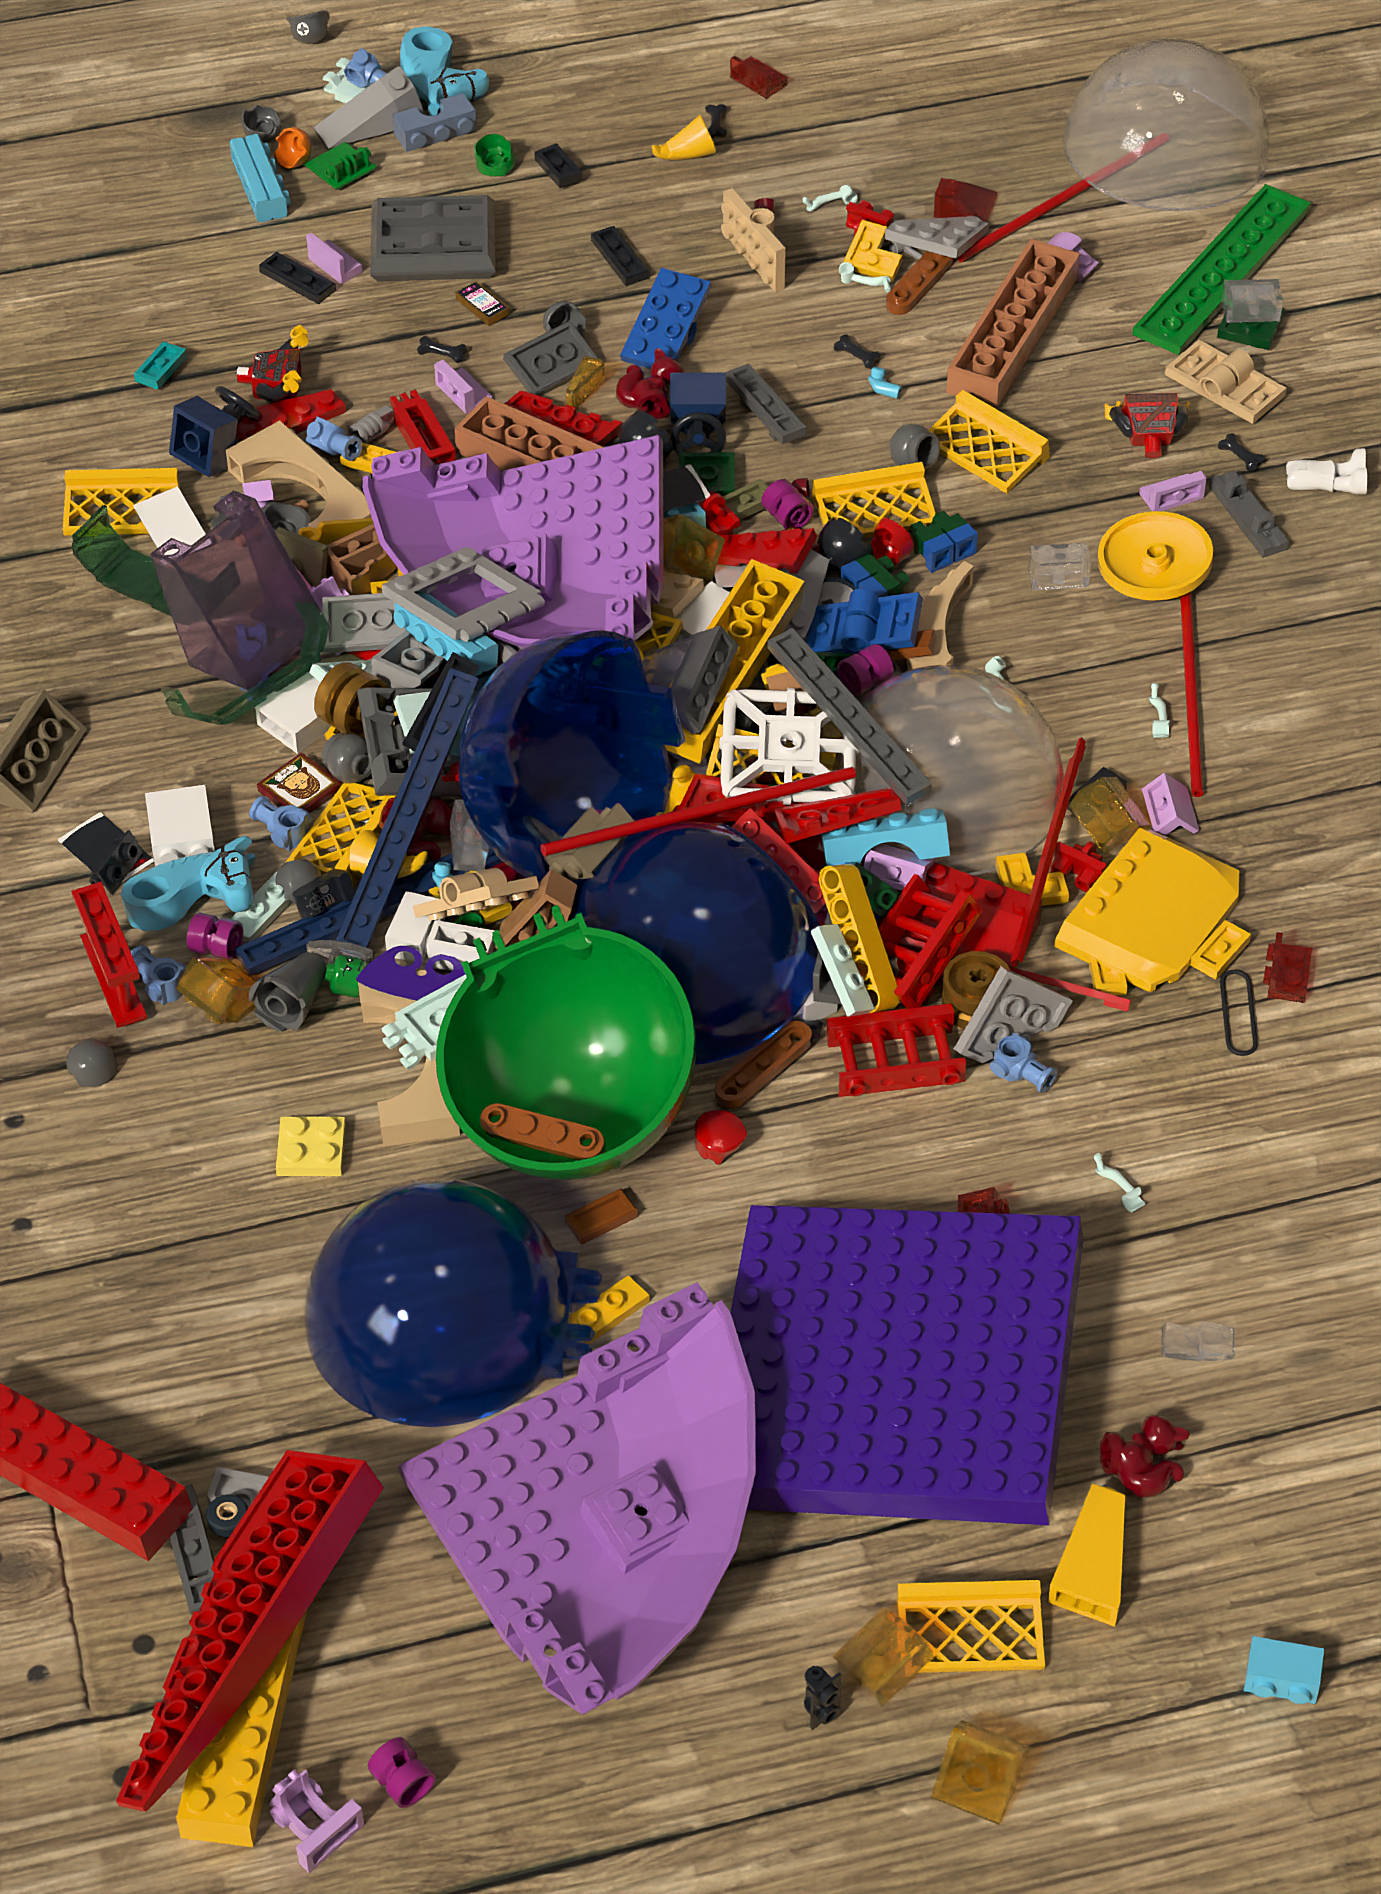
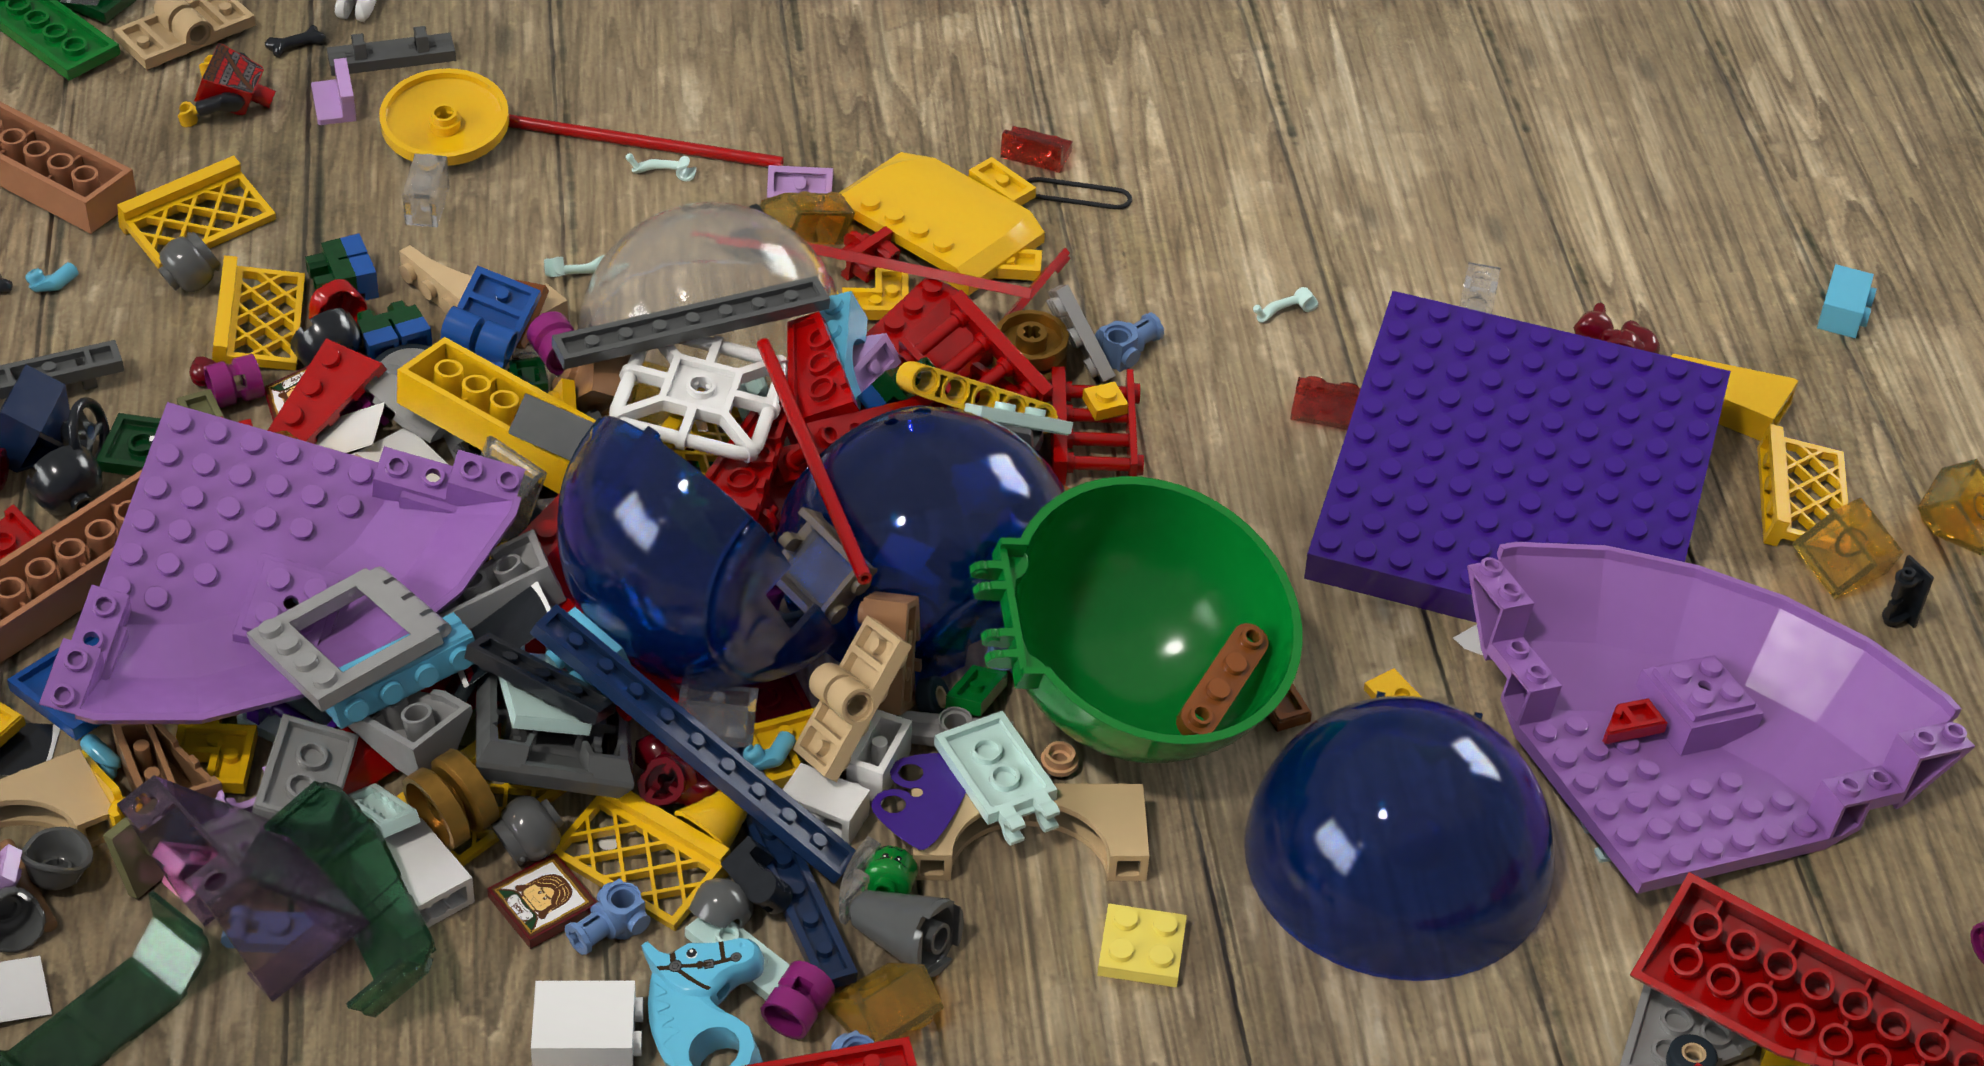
camera: 85 degrees left, 5 degrees down
none -> yellow plate [1082,381,1128,421]
none -> red tile [1602,698,1668,744]

